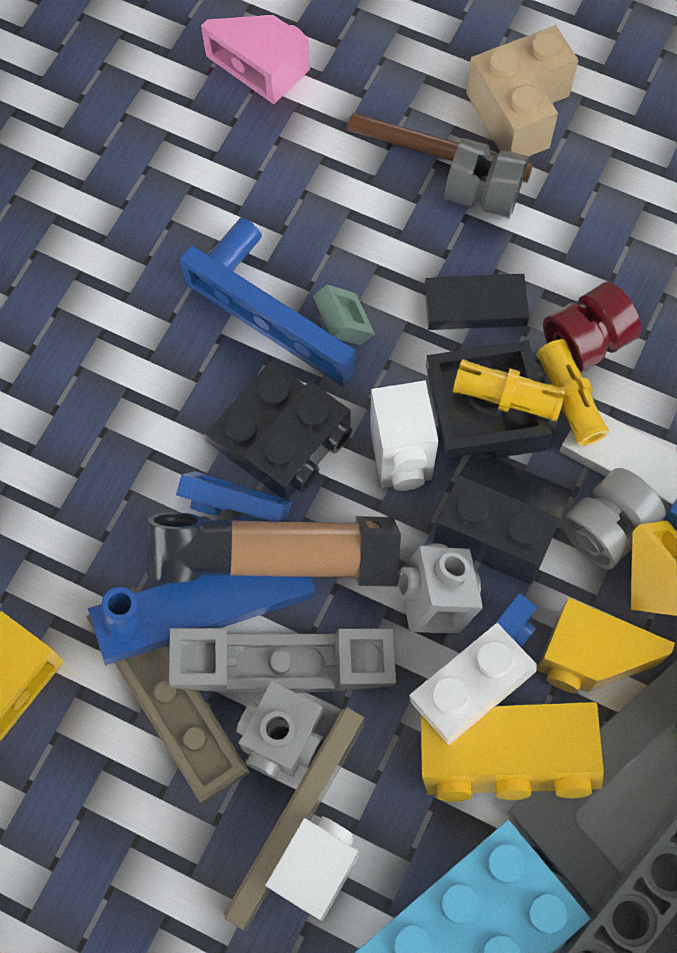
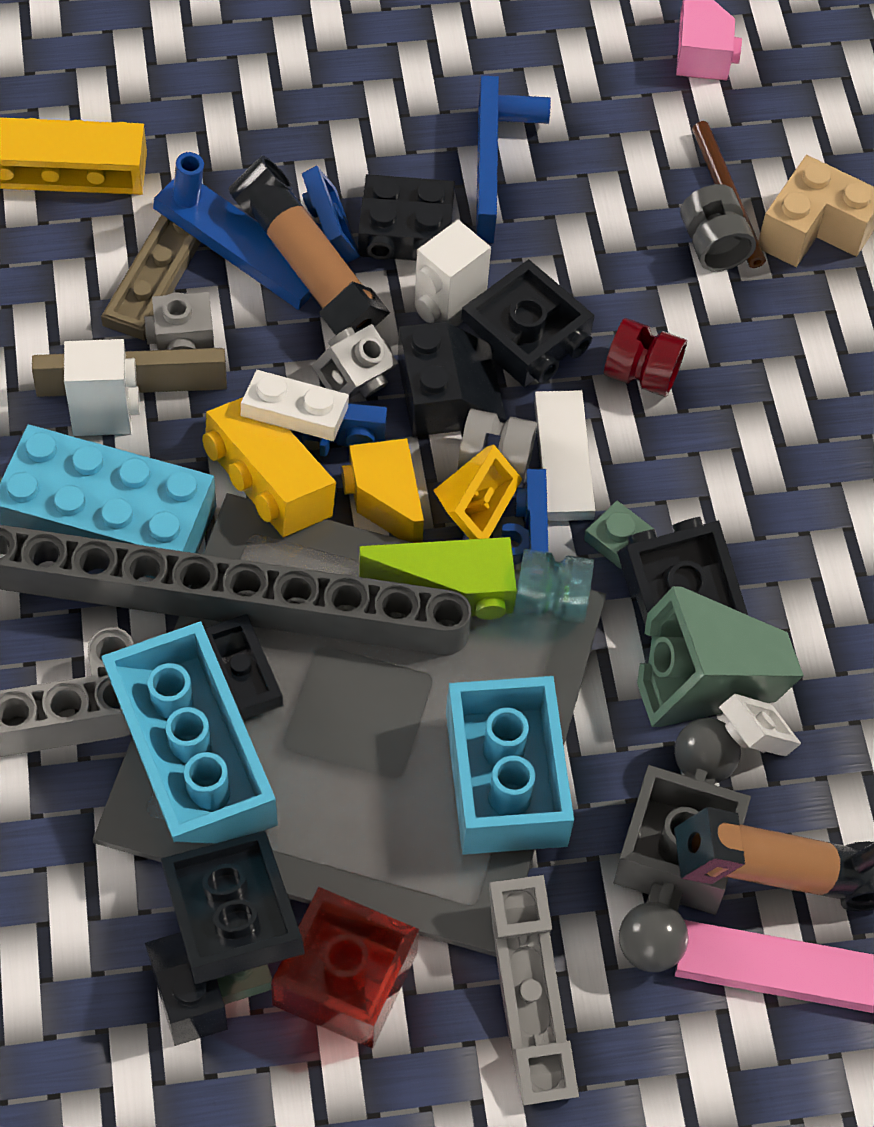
camera: 50 degrees right, 10 degrees down
light grey slope [169,628,396,693] -> none
sand green plate [313,284,375,345] -> none
black tile [425,273,529,330] -> none
yellow pin [453,359,566,422] -> none
yellow pin [535,339,610,447] -> none

